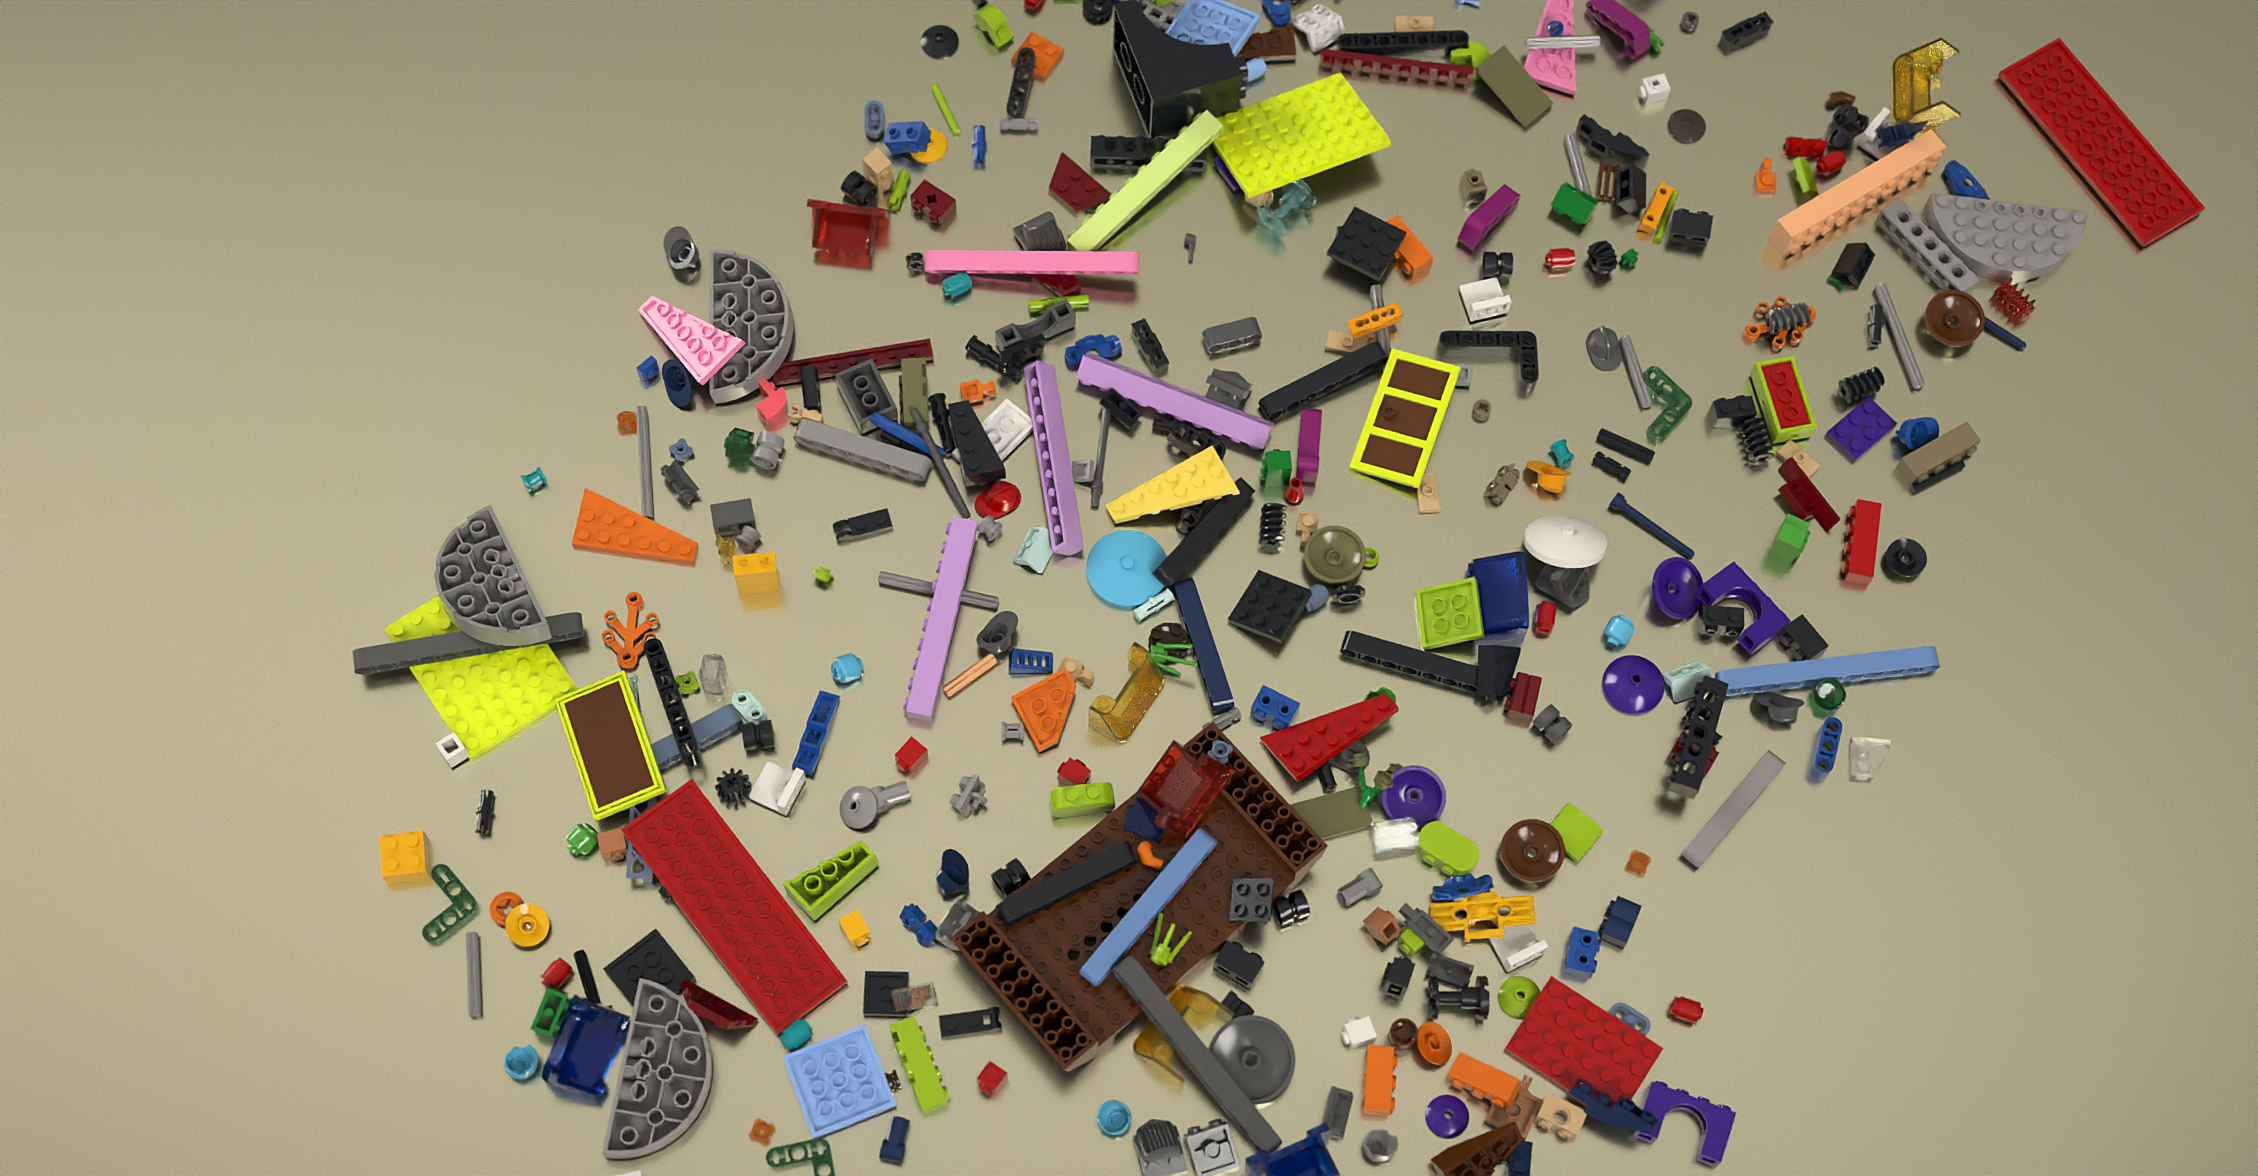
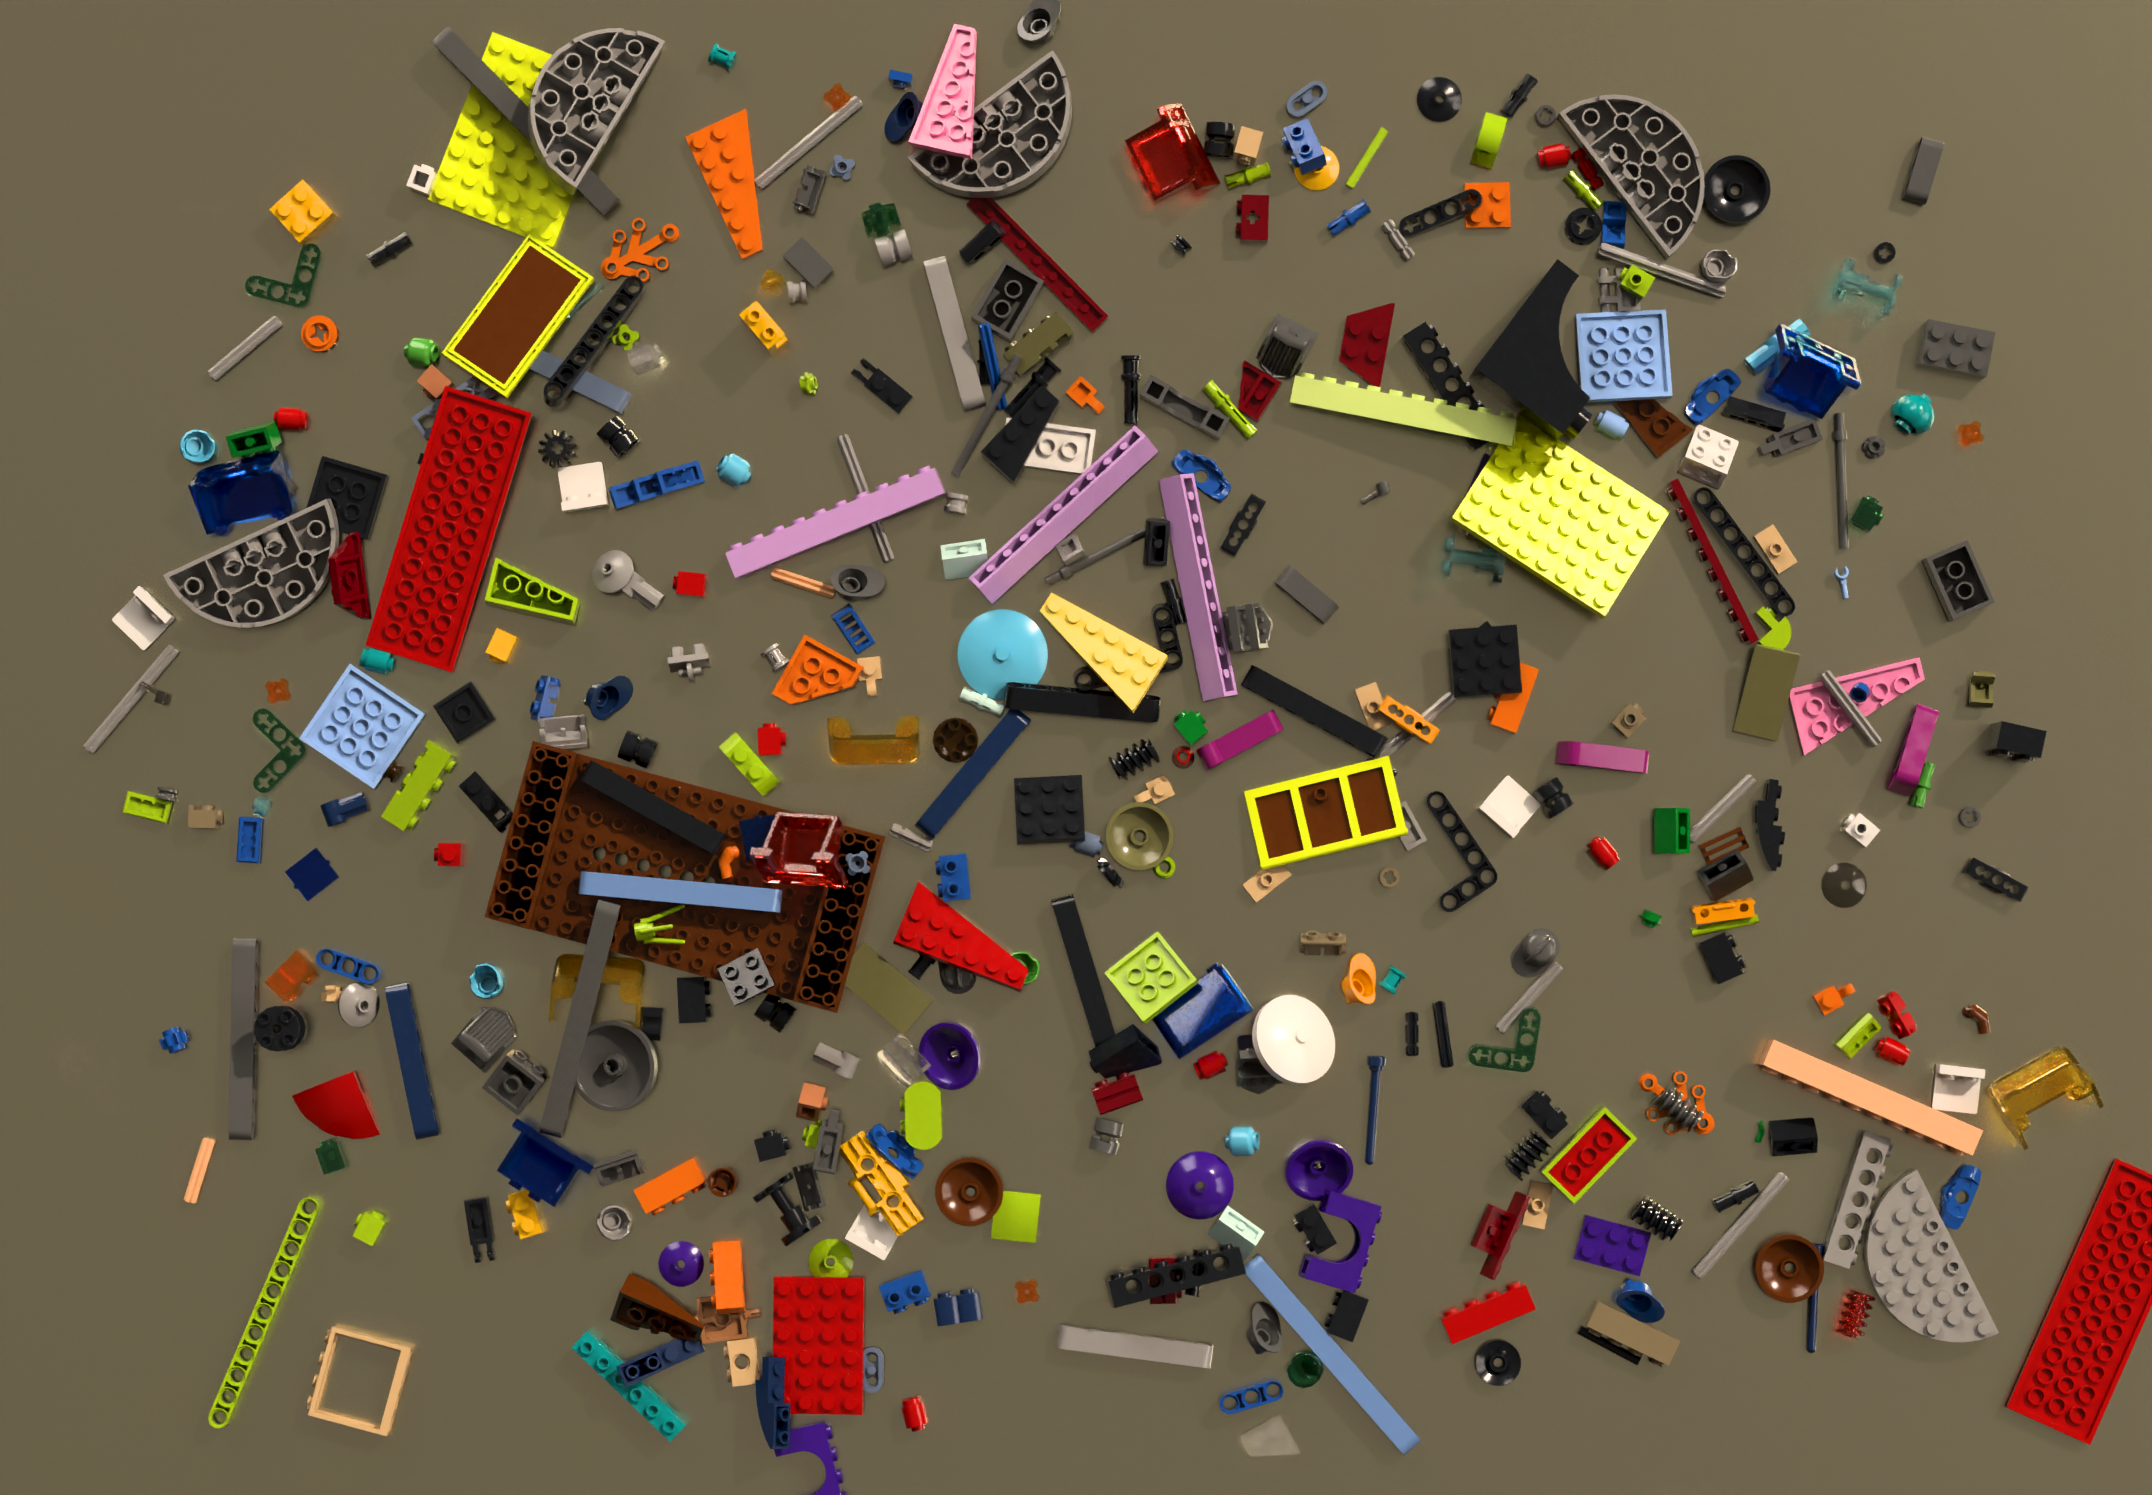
camera: 55 degrees right, 20 degrees up
yellow dish [505,903,550,947] -> none
black axle [573,950,602,1012] -> none
light aqua plate [732,690,767,724] -> none
coral brick [756,377,788,428] -> none
tan plate [788,404,824,424] -> none
clear tile [891,982,938,1013] -> none
bright pink beam [924,250,1140,275] -> none
teal brick [941,272,972,298] -> none
red piece [974,481,1021,519] -> none
black plate [996,334,1046,373] -> none
bright green plant [1148,642,1198,676] -> none
white brick [1341,1016,1377,1050] -> none
olive plant [1349,753,1403,809] -> none
orange dish [1416,1022,1452,1065] -> none
black gear [1587,240,1618,275] -> none
bright green brick [1768,513,1811,565] -> none
black hinge [1827,104,1869,148] -> none
dark blue hinge [1877,120,1929,147] -> none

